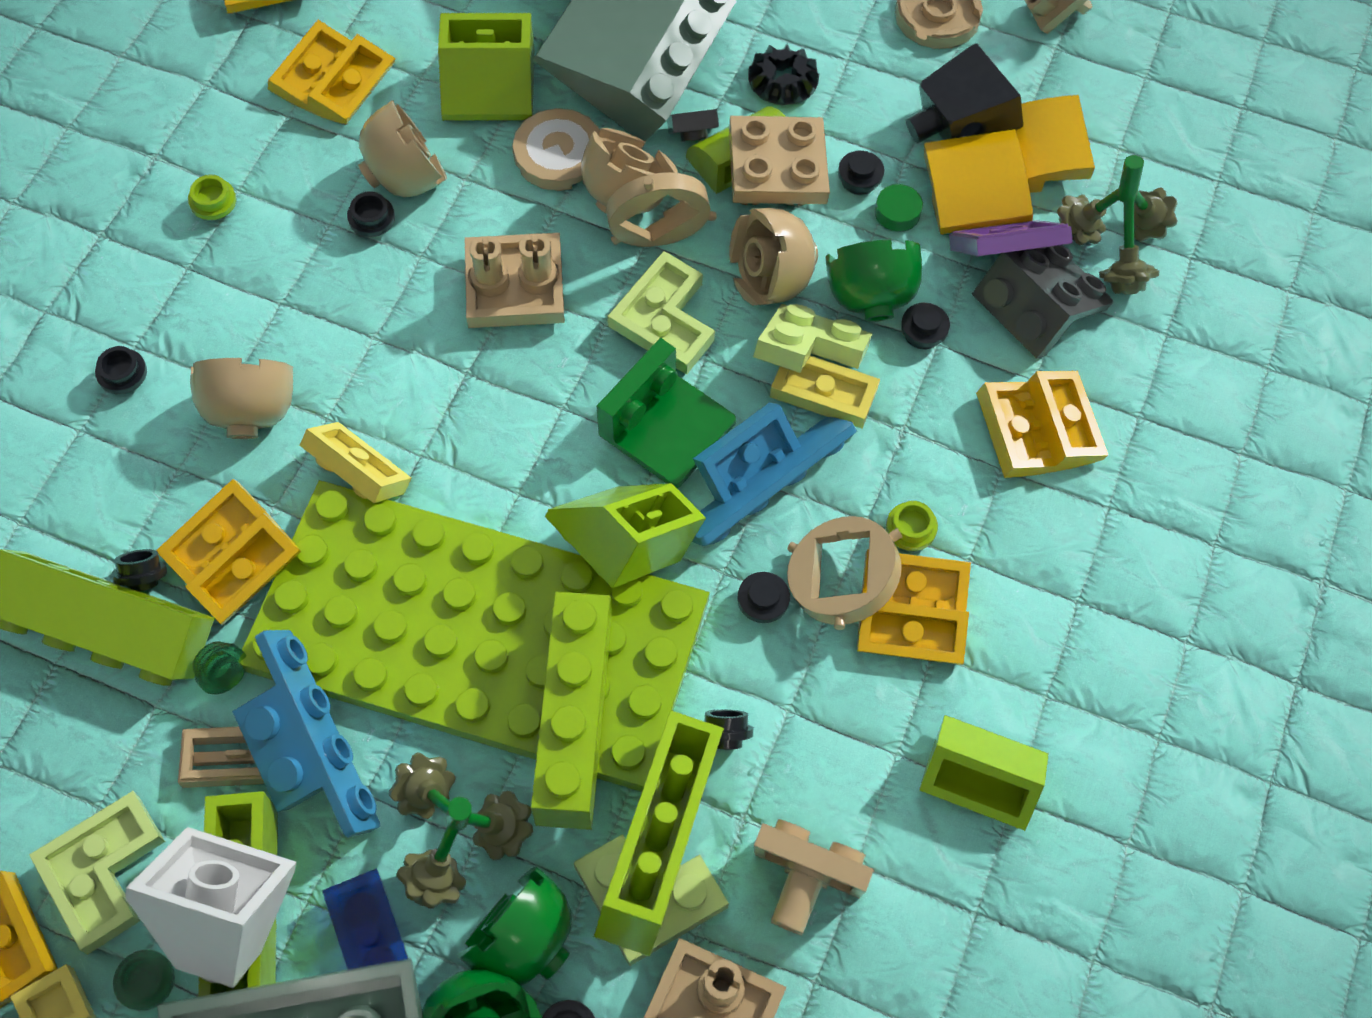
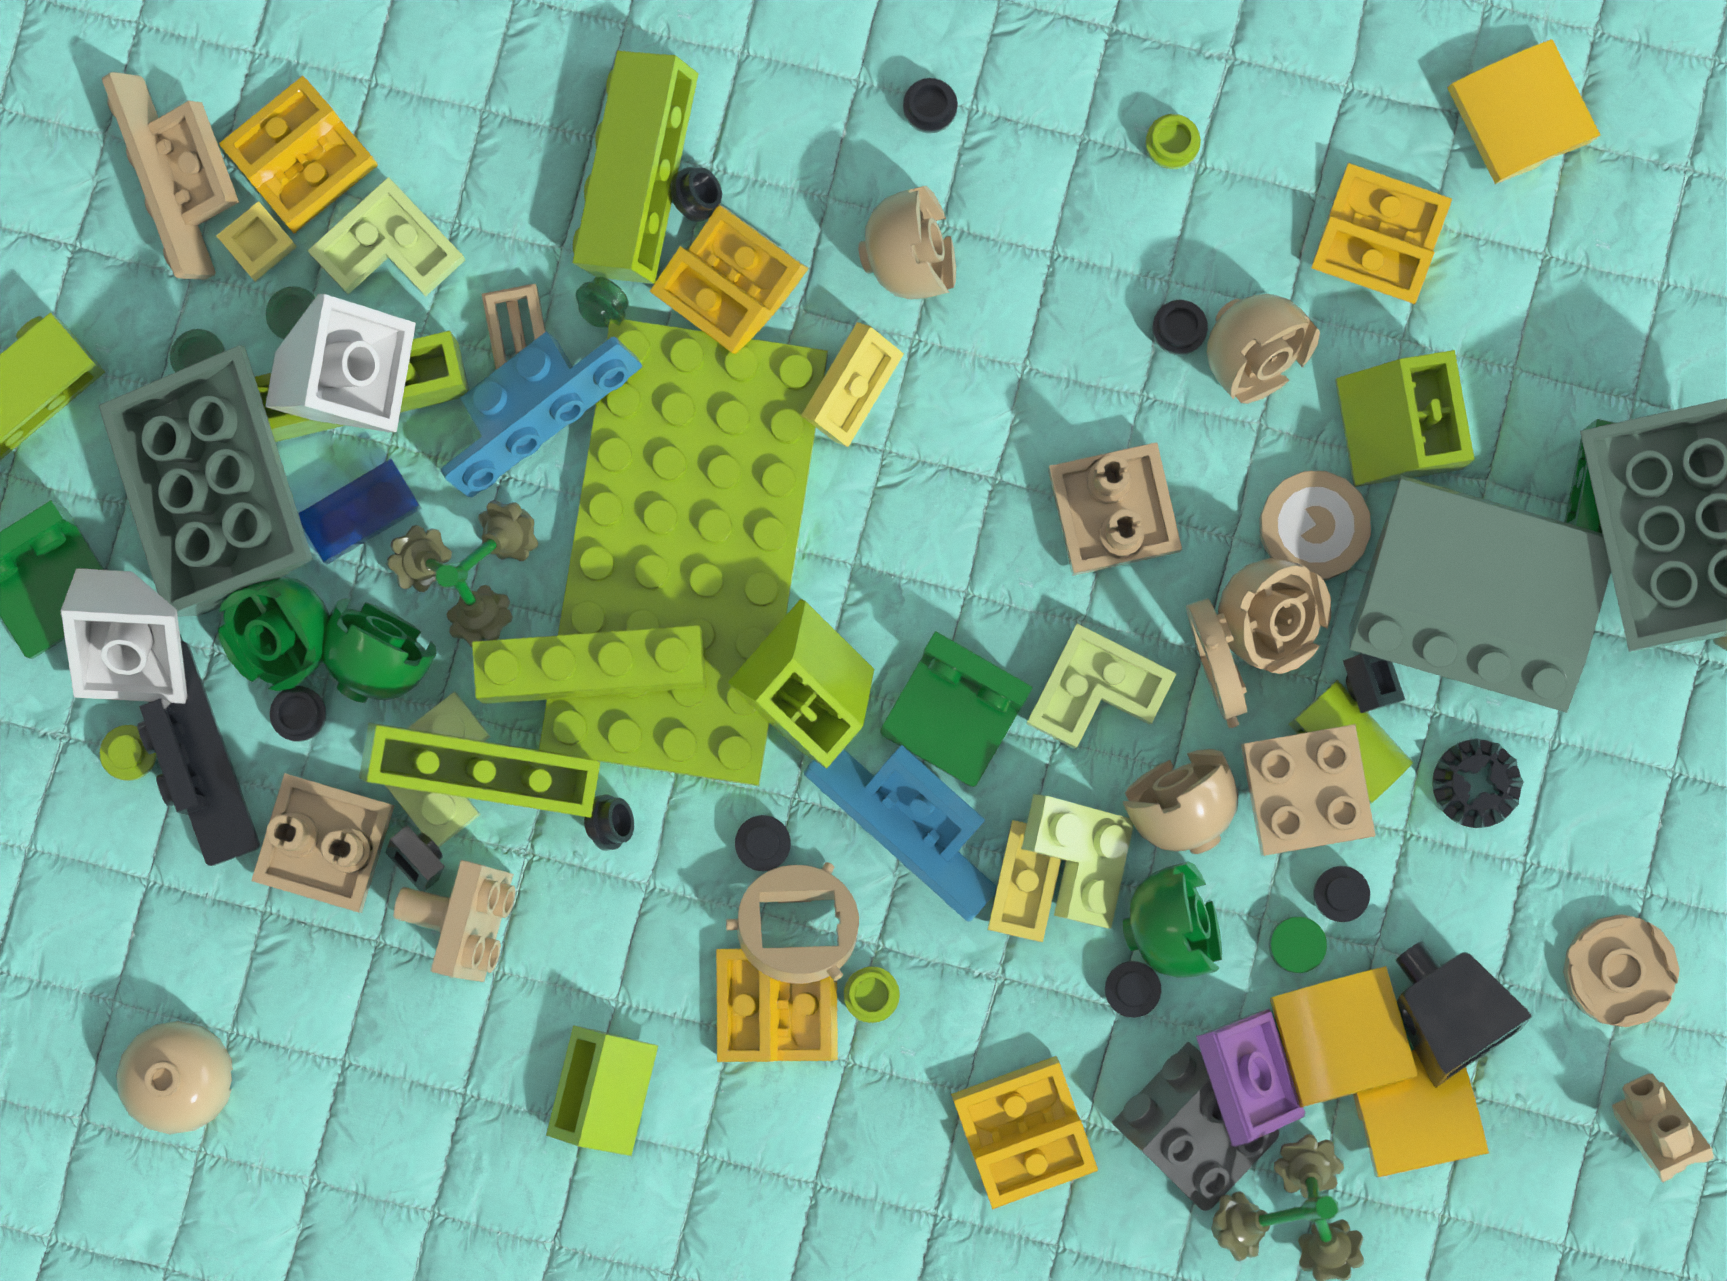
camera: 85 degrees right, 20 degrees up
none -> black plate [385,825,445,892]

